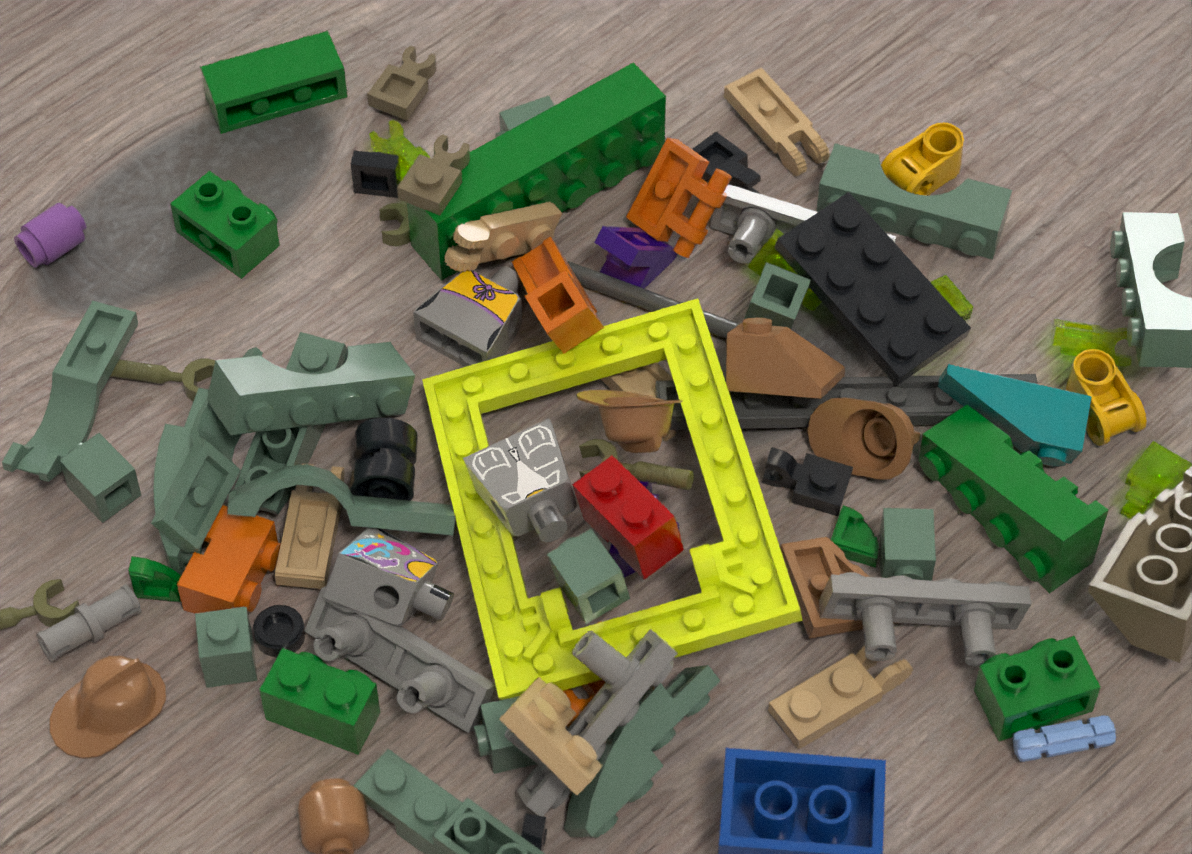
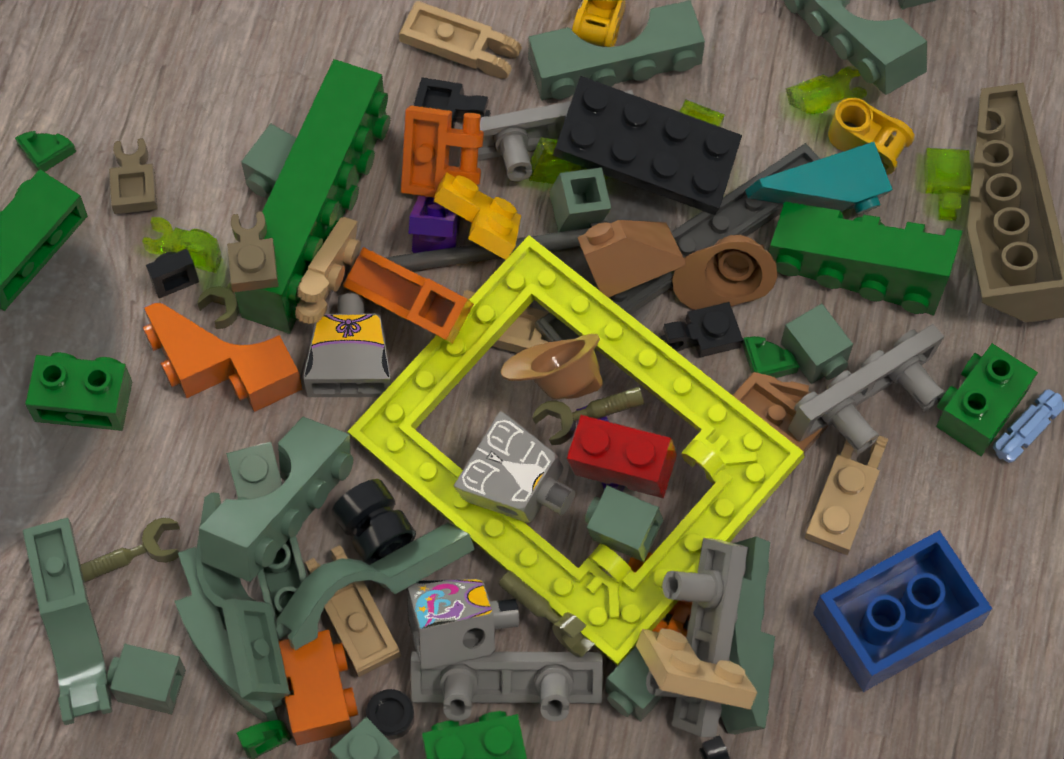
camera: 35 degrees left, 10 degrees up
none -> green tile [15,131,76,172]
none -> orange arch [142,303,302,412]
none -> yellow plate [434,172,521,260]
none -> olive piece [499,571,595,657]

